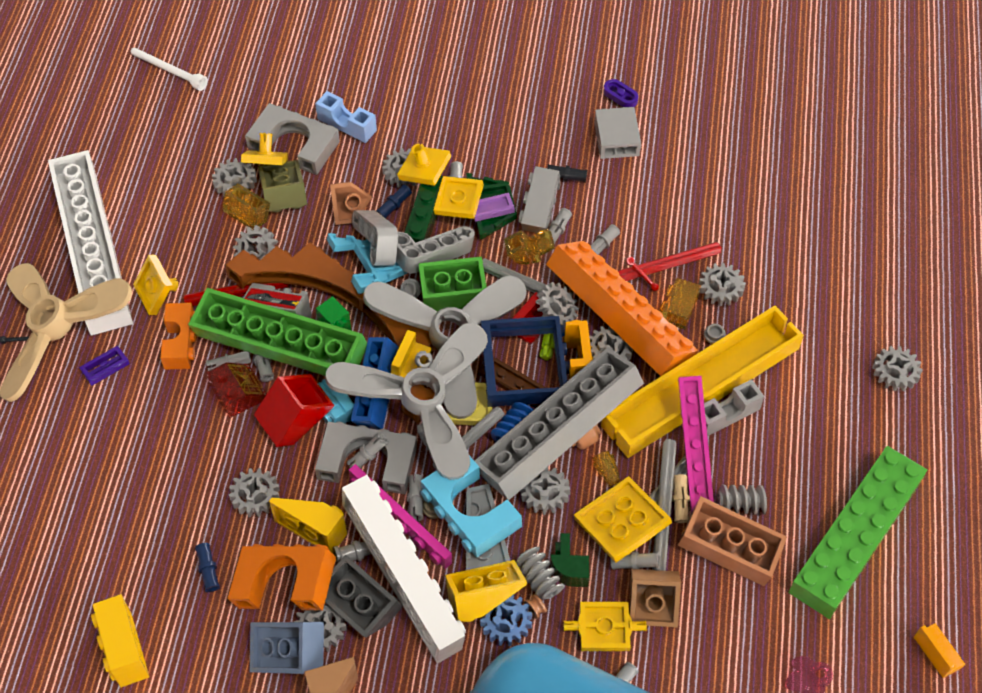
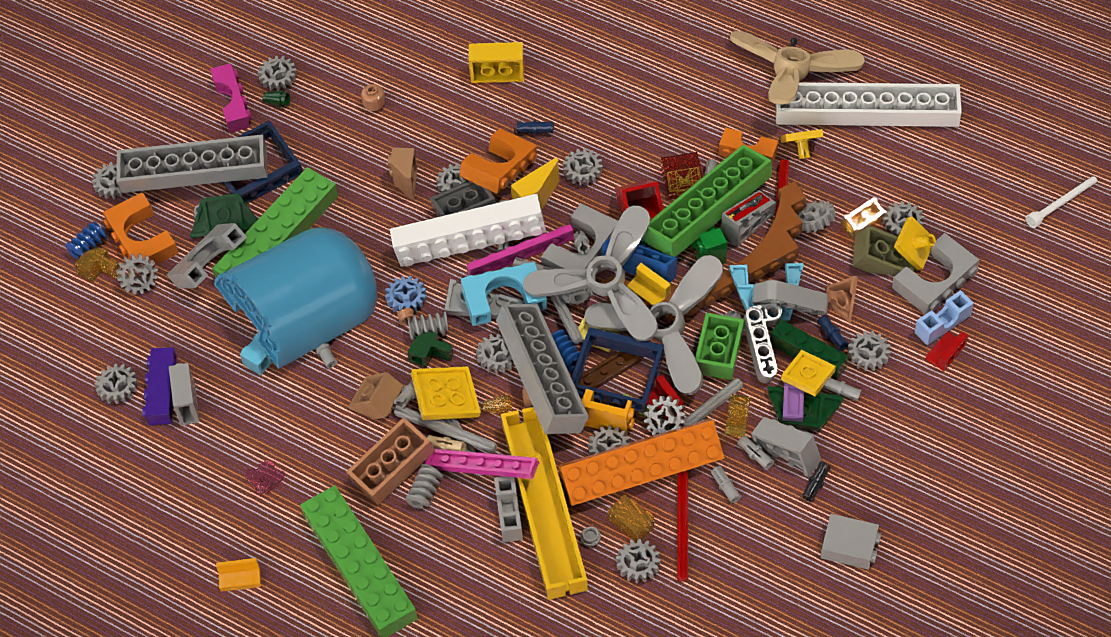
camera: 115 degrees right, 0 degrees up
dark purple tile [79,345,130,386] -> none
sand blue slope [250,622,324,674] -> none
yellow tile [397,144,451,186] -> none
light grey pin [415,351,433,368] -> none
yellow slope [445,560,527,622] -> none
yellow plate [564,602,647,651] -> none
dark purple plate [603,79,639,107] -> none
red hinge [626,257,659,291] -> none
none -> red panel [925,332,968,371]

